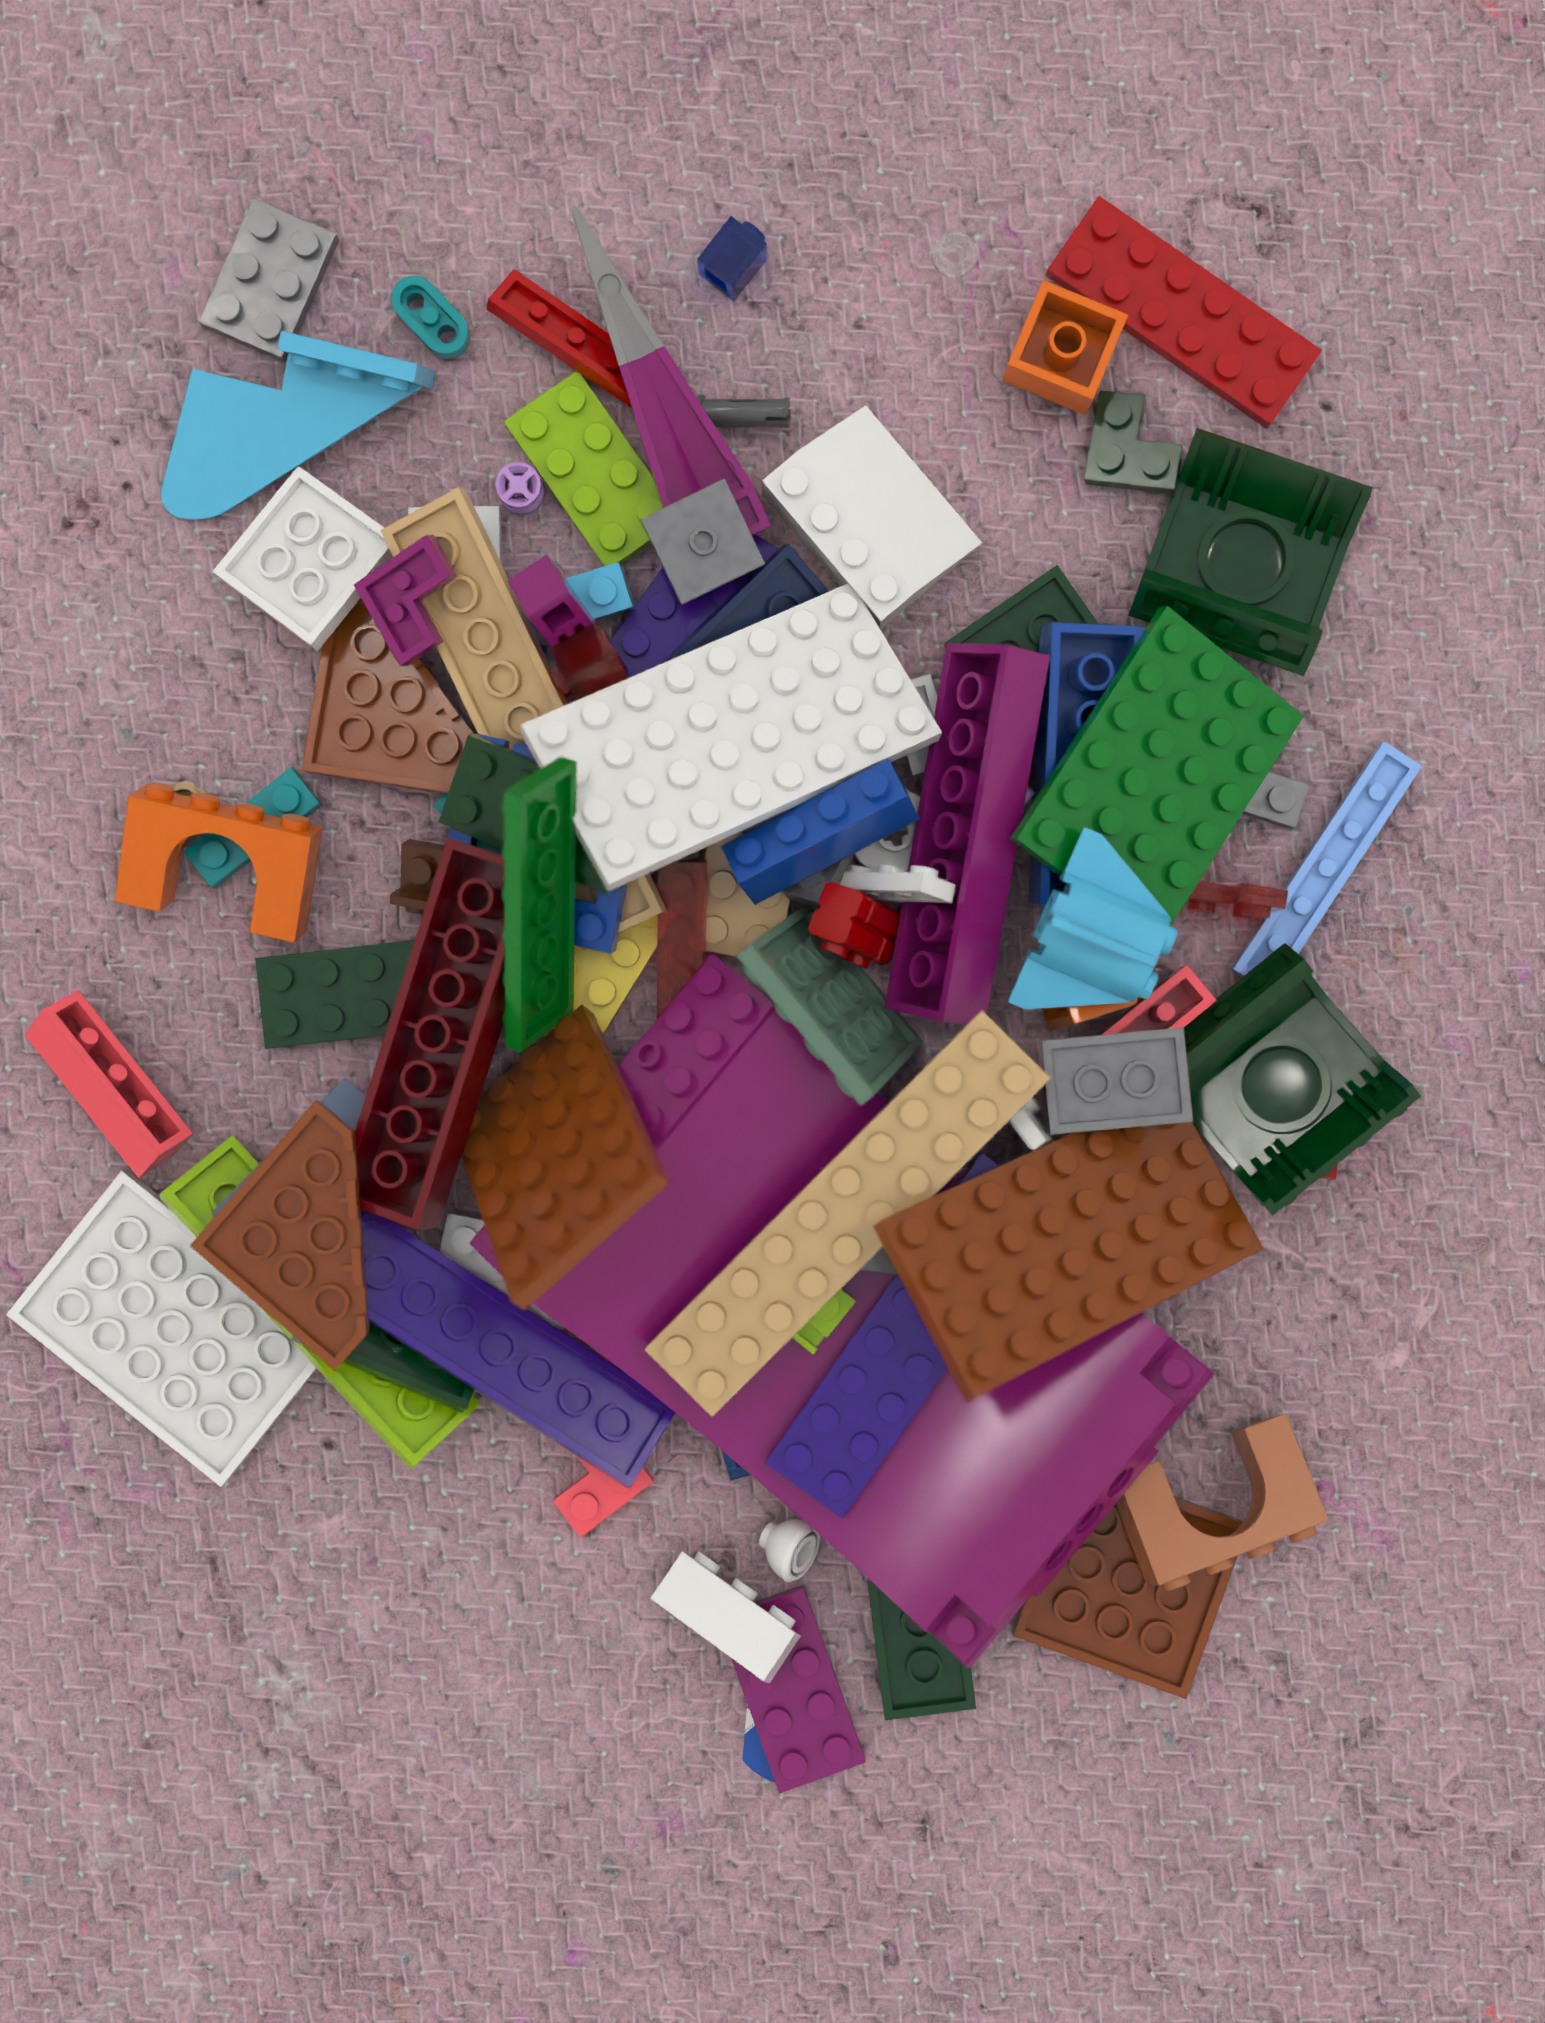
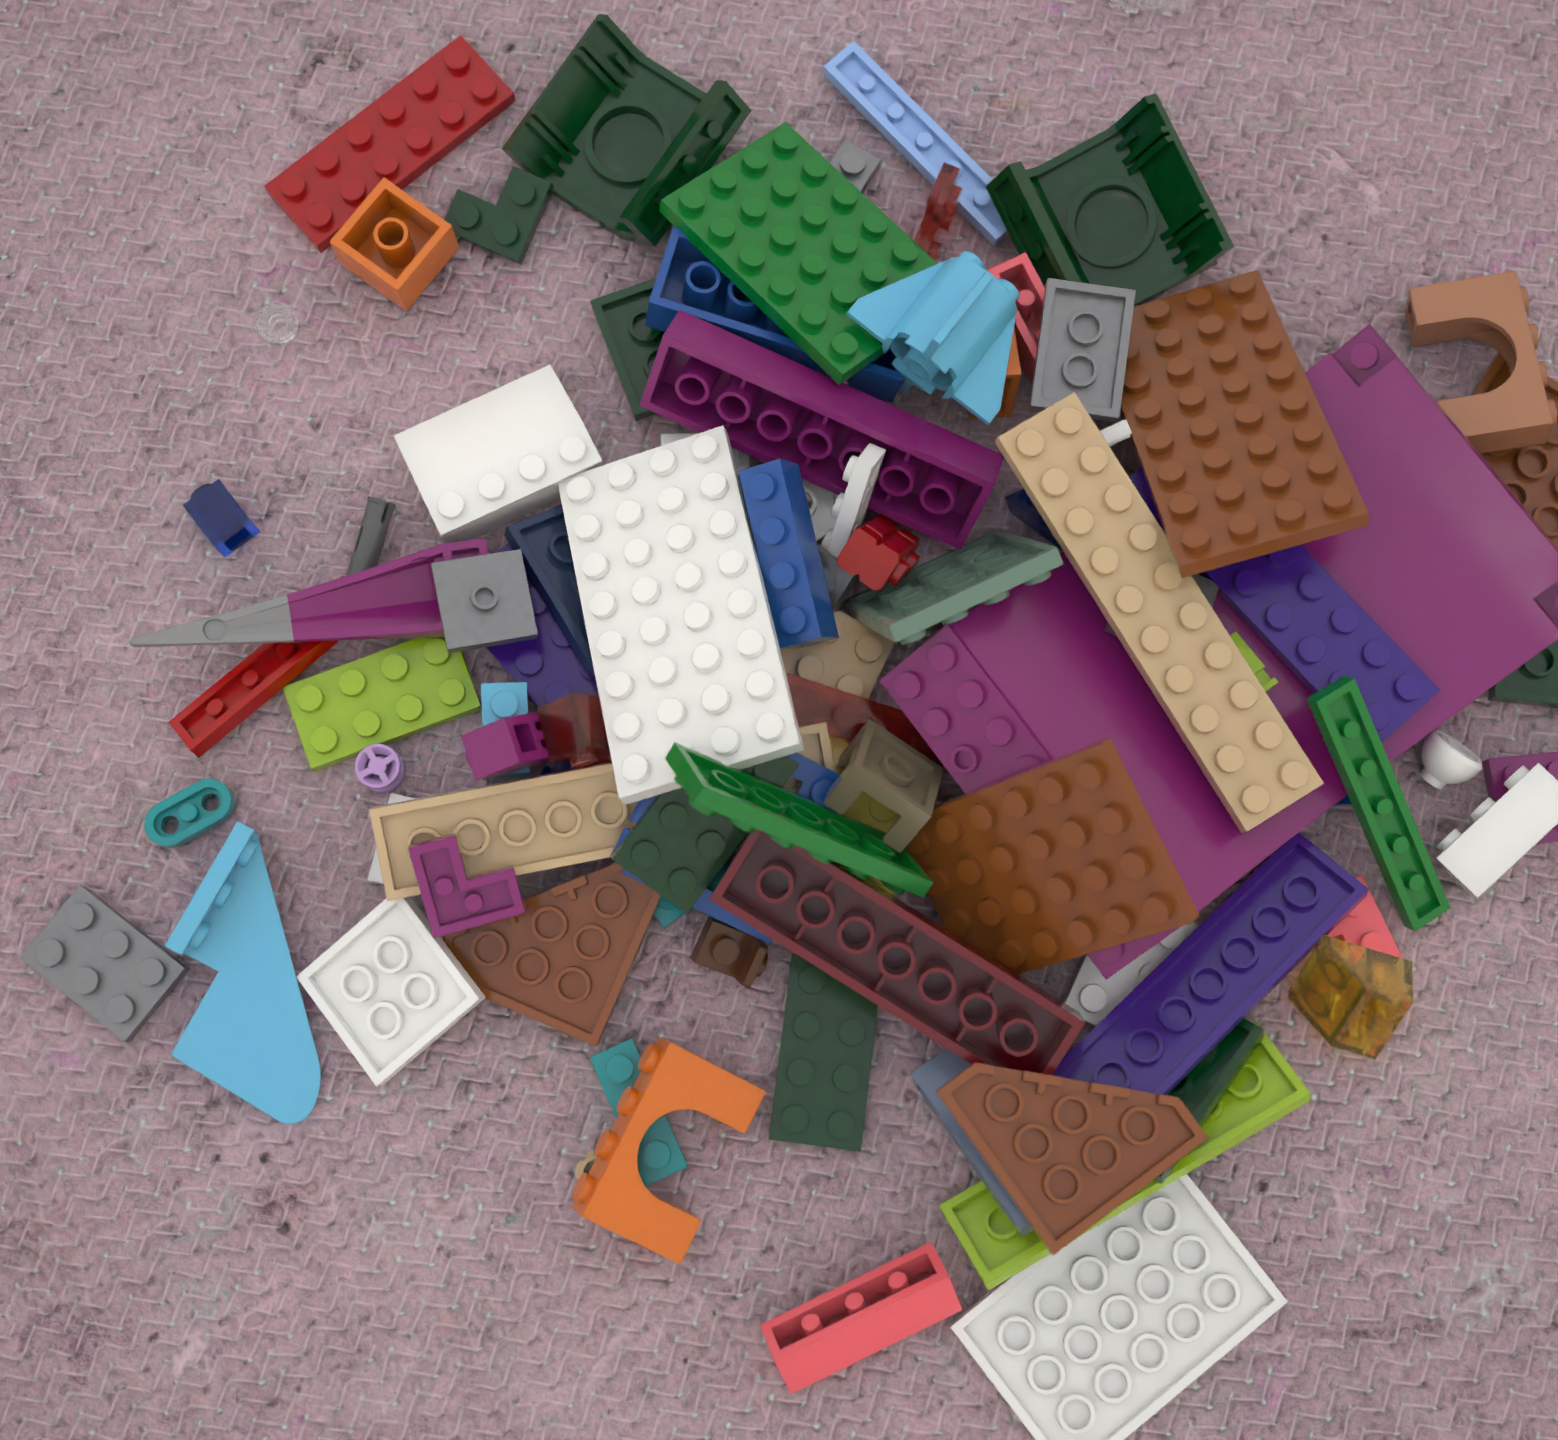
camera: 75 degrees left, 10 degrees down
none -> dark tan panel [823,719,944,853]
none -> clear yellow slope [1288,934,1413,1060]
none -> green plate [1307,675,1451,931]

